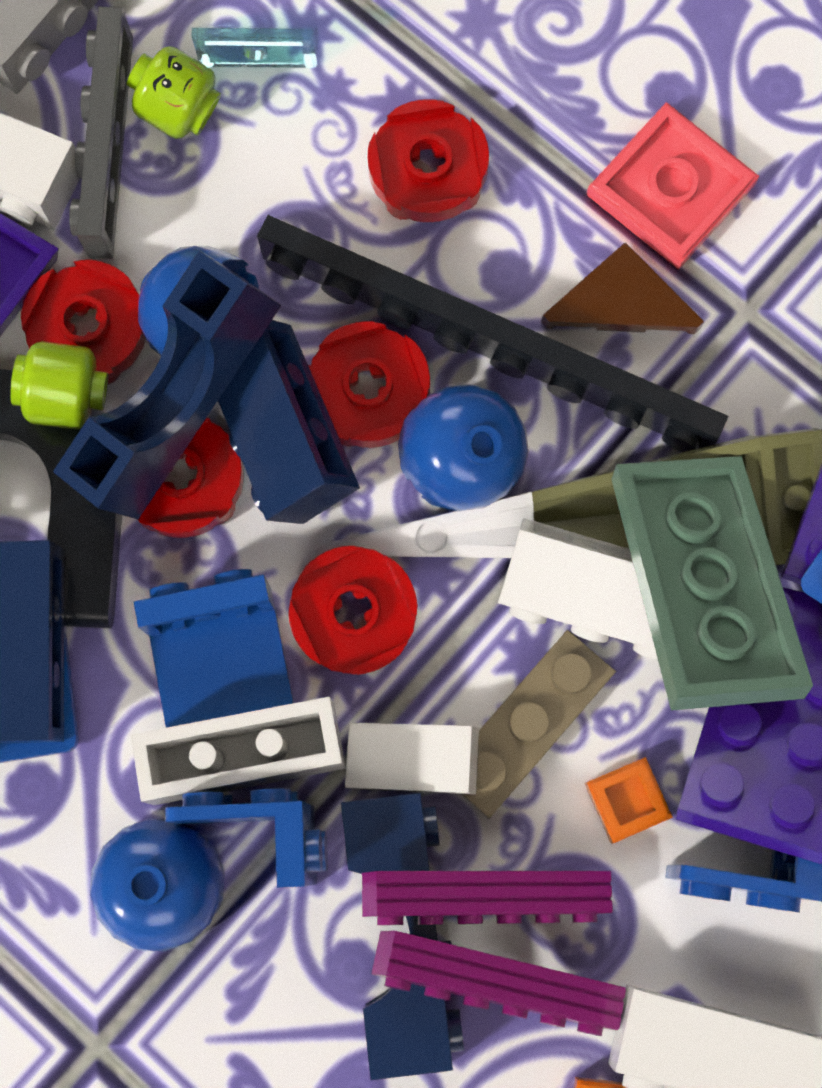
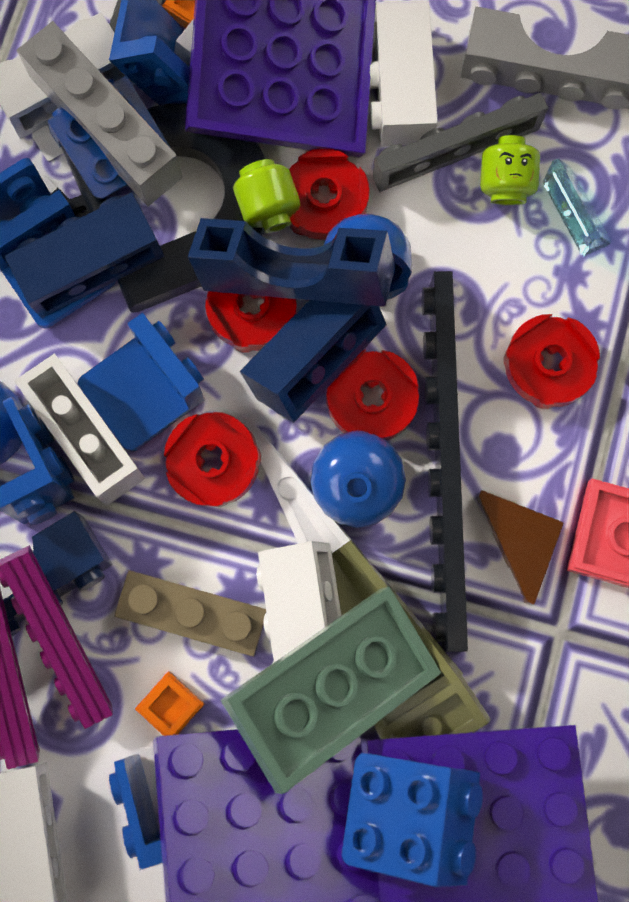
camera: 60 degrees right, 0 degrees up
white tile [345,723,479,794] -> none

